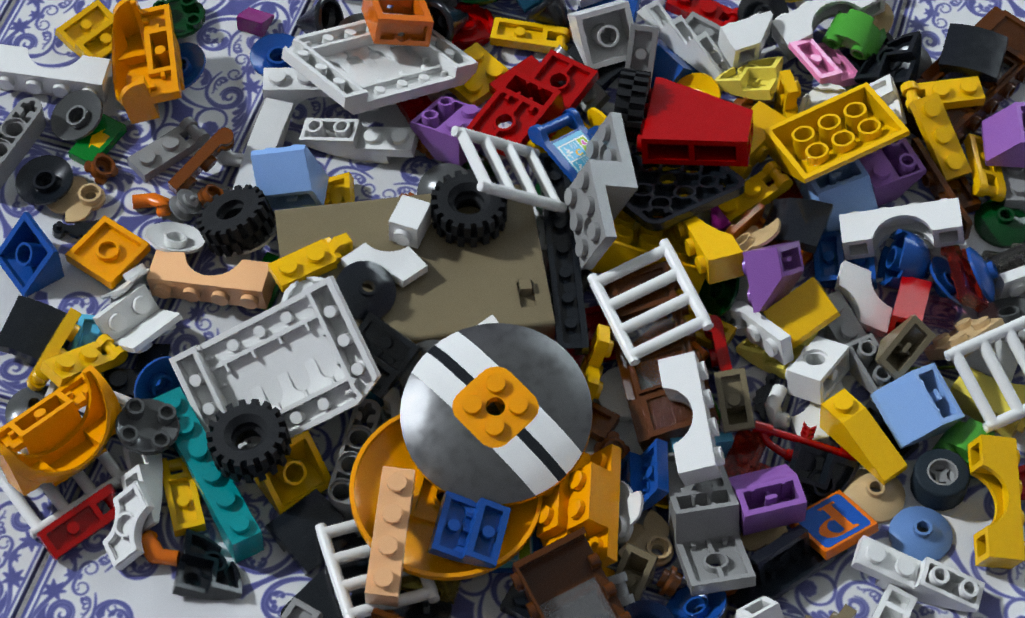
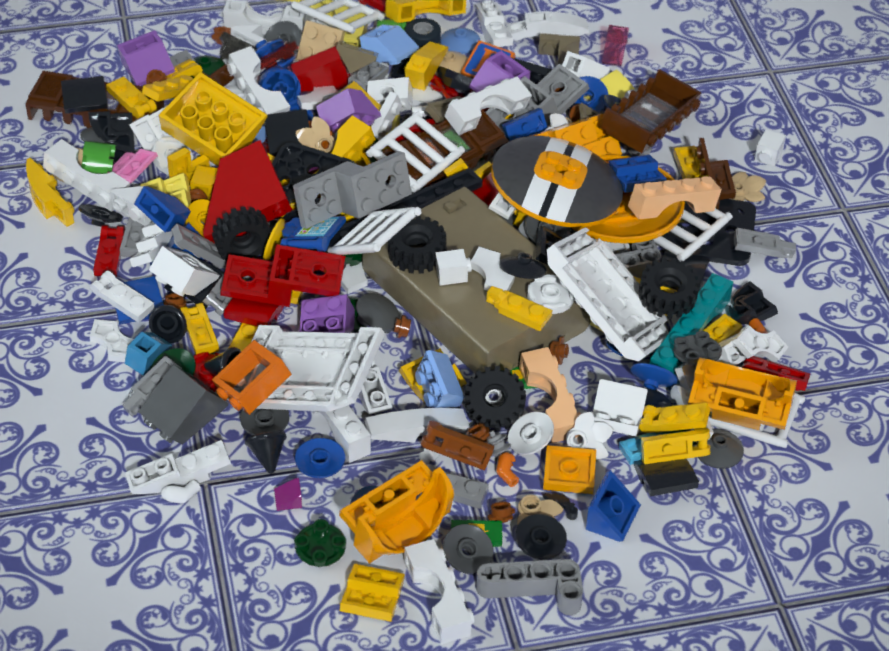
camera: 120 degrees left, 10 degrees down
none -> blue slope [134,186,191,233]
none -> dark orange plate [146,69,167,85]

